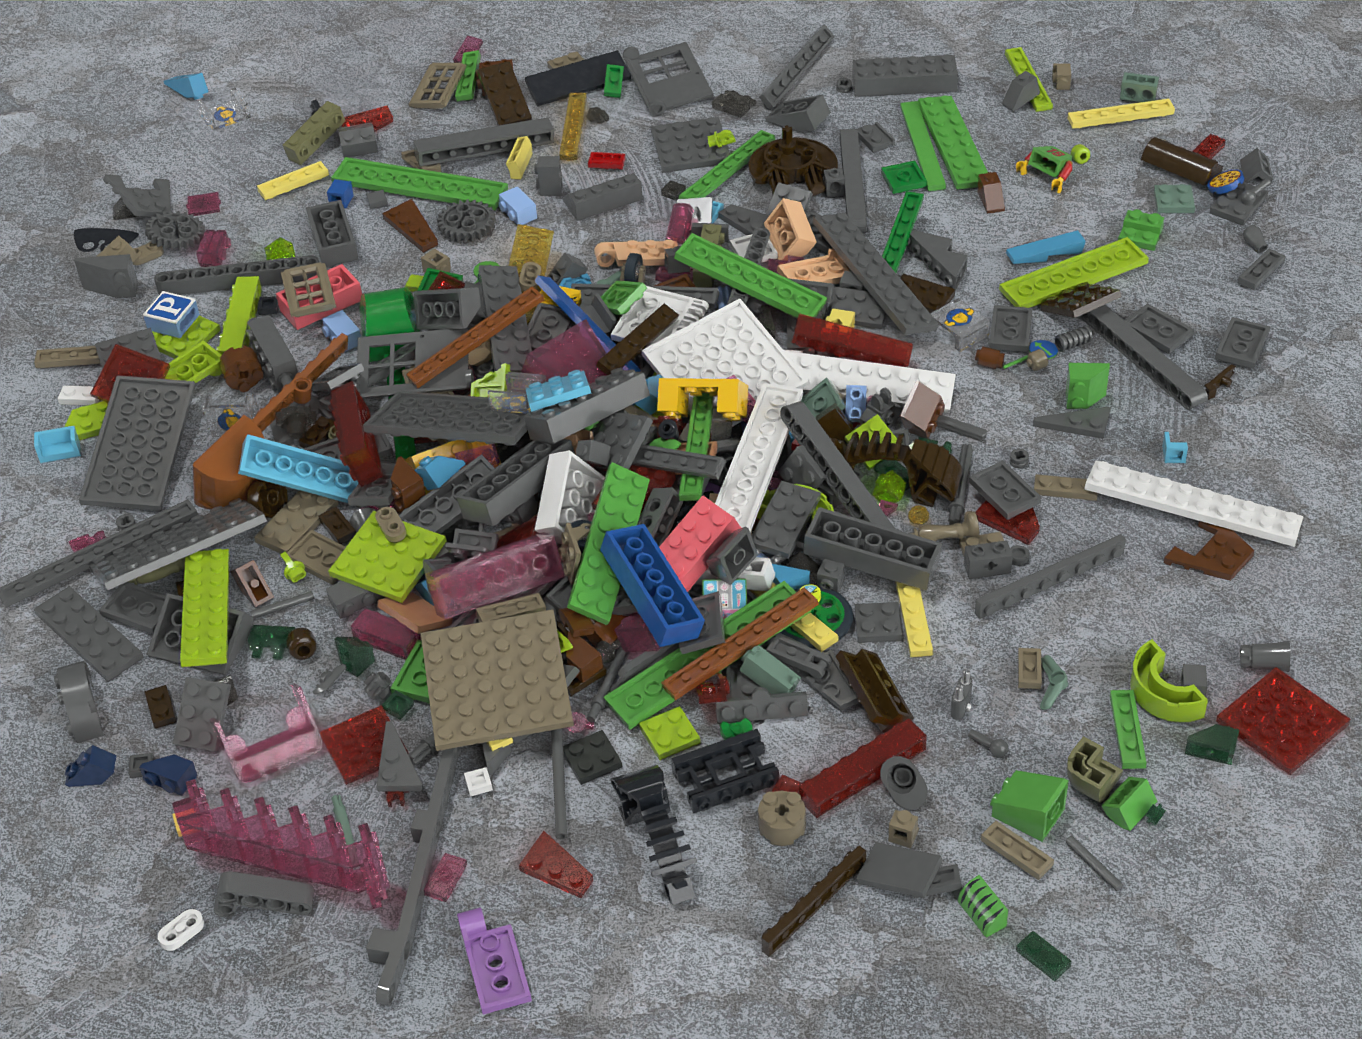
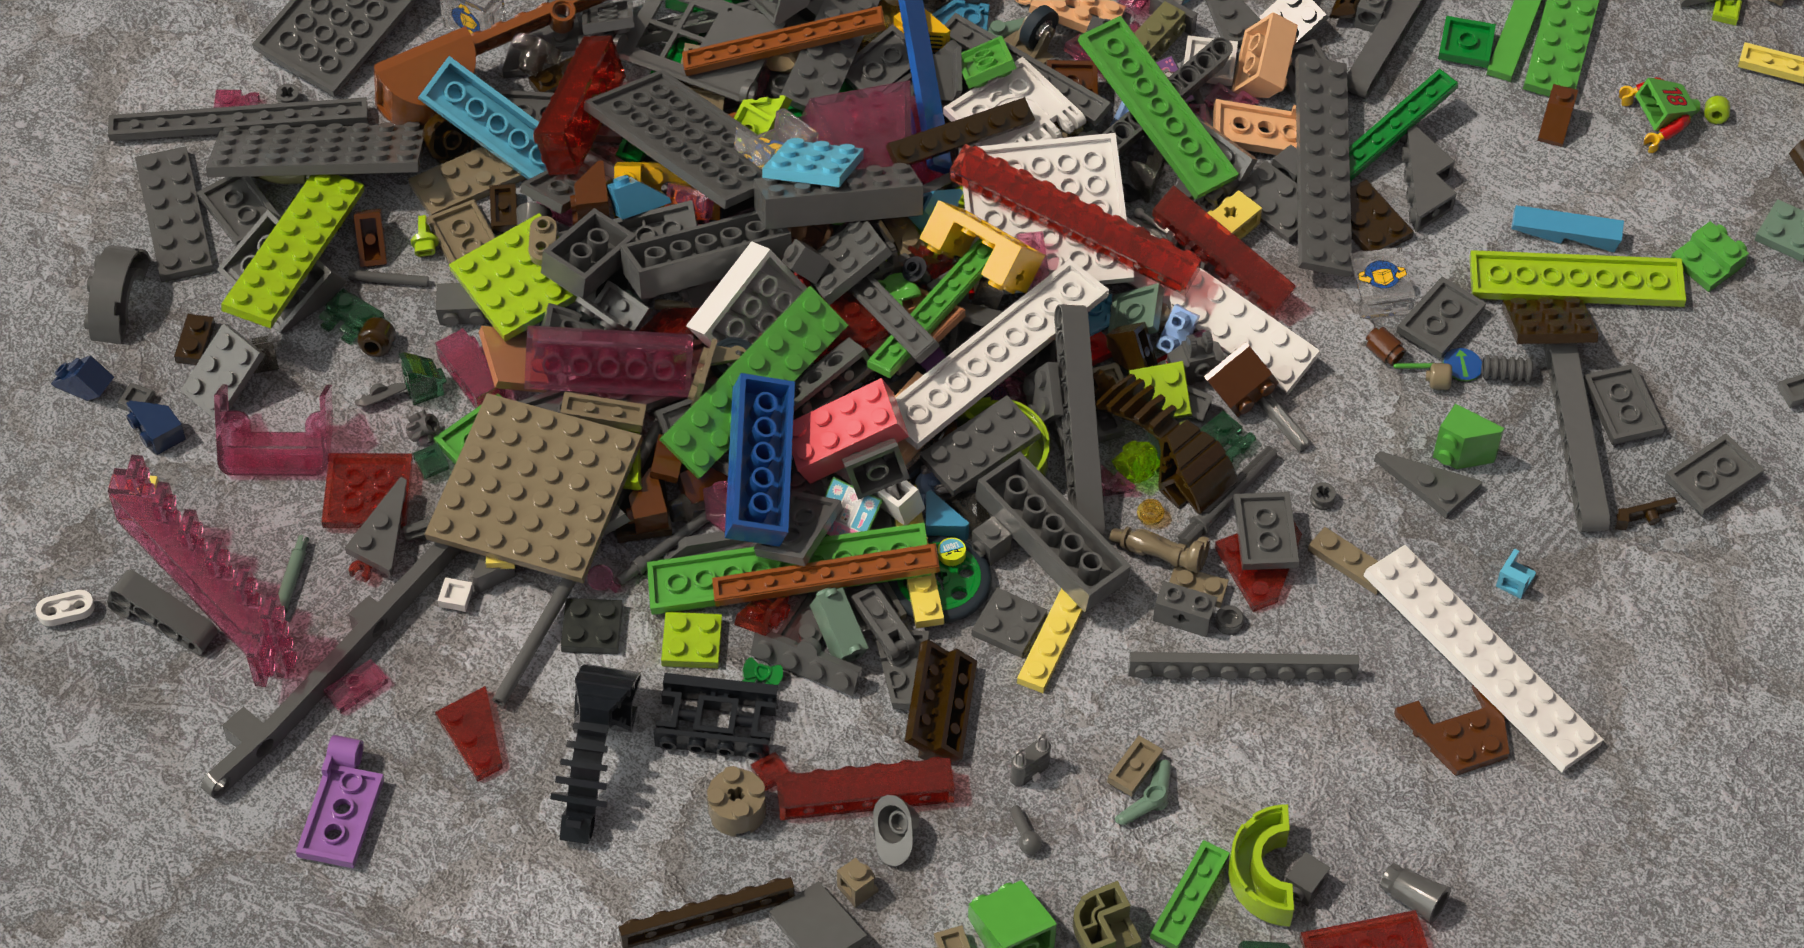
camera: 25 degrees right, 10 degrees up
none -> dark grey brick [541,208,636,298]
none -> clear red brick [950,144,1201,296]

